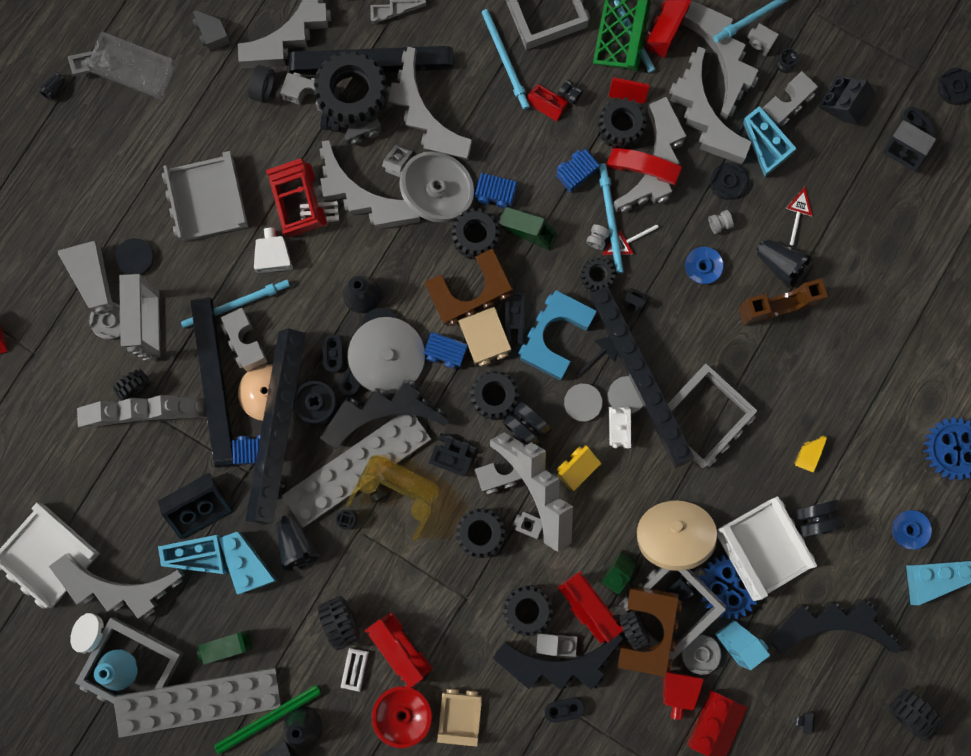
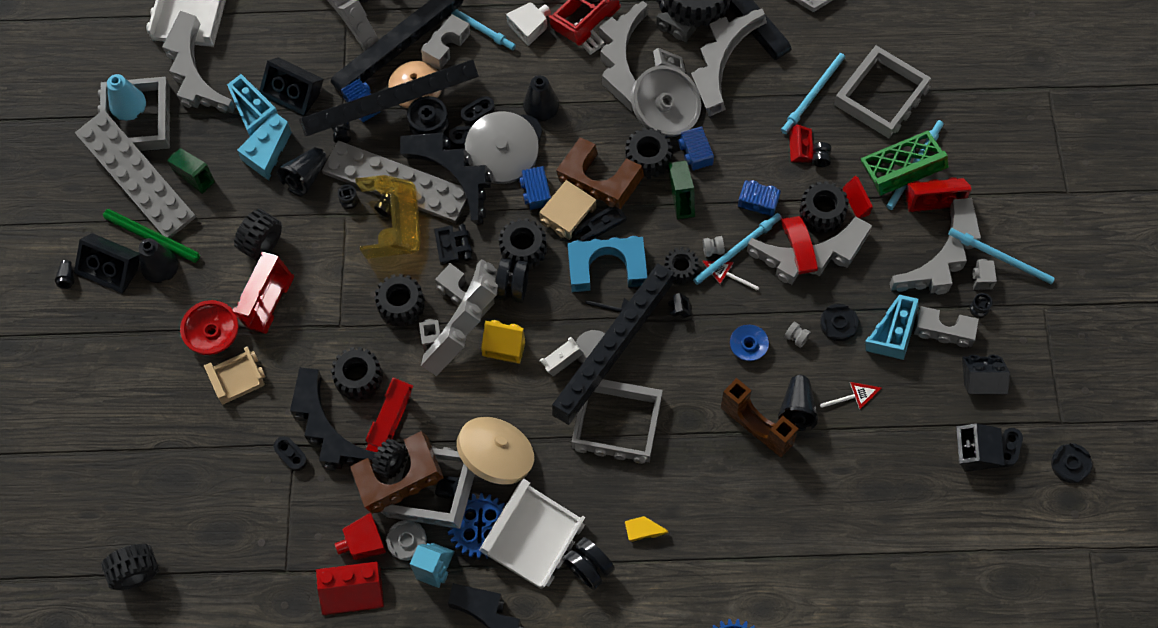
camera: 60 degrees right, 15 degrees down
white tile [71,613,104,653] -> none
white tile [340,648,369,692] -> none
light grey slope [536,633,577,657] -> none
light grey tile [564,384,602,422] -> none
dark green slope [599,550,637,595] -> none
light grey arch [669,47,751,164] -> none

